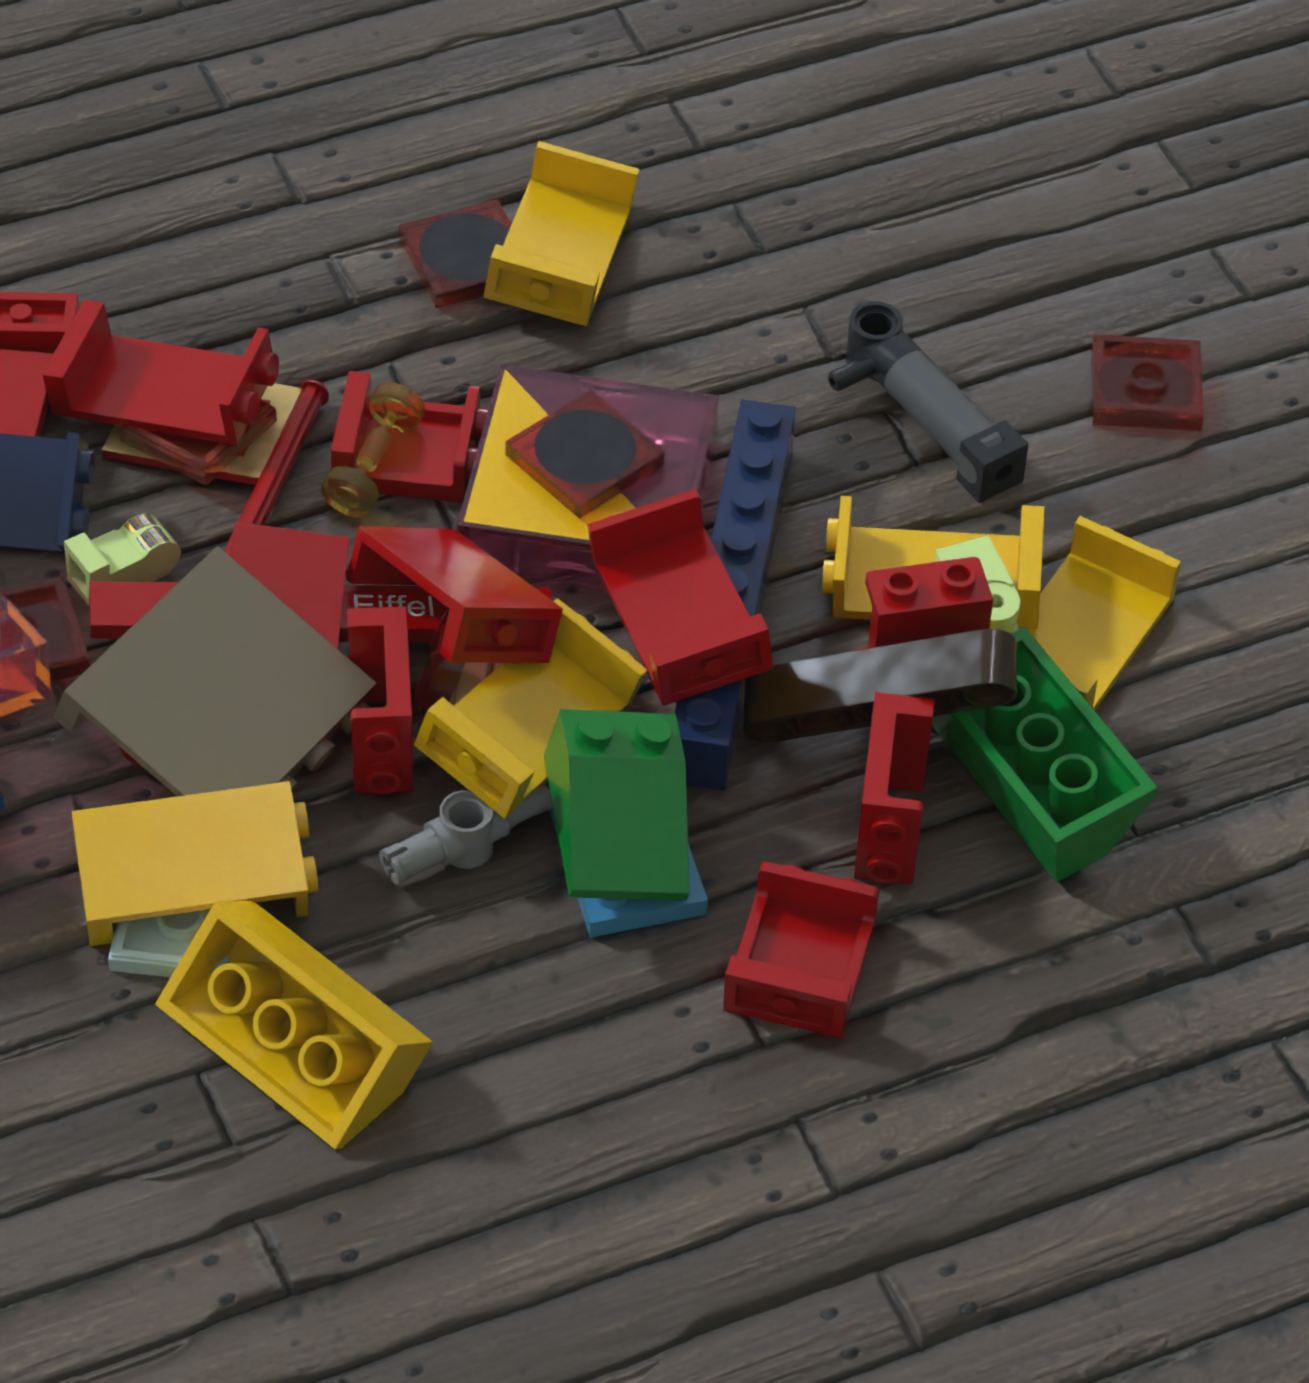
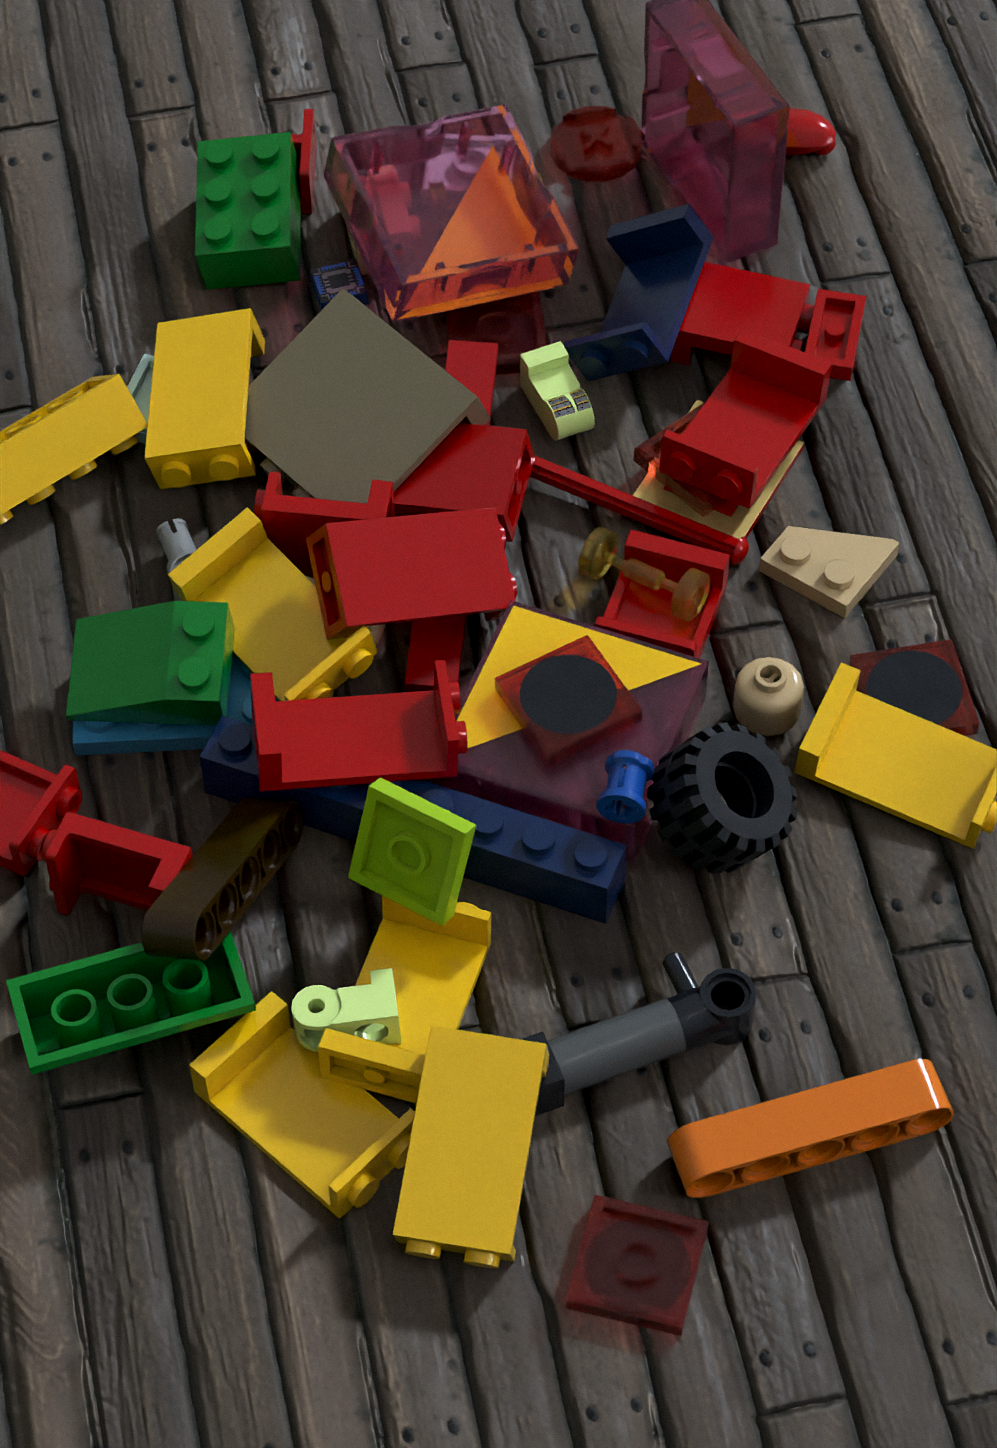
camera: 105 degrees right, 5 degrees up
red panel [857,557,994,651] -> none
none -> lime tile [348,777,476,926]
none -> yellow panel [393,1025,549,1269]
none -> blue bush [596,750,654,824]
none -> black tyre [647,723,798,874]
none -> orange beam [667,1059,954,1198]
none -> tan head [733,657,804,736]
none -> tan wing [759,526,900,618]

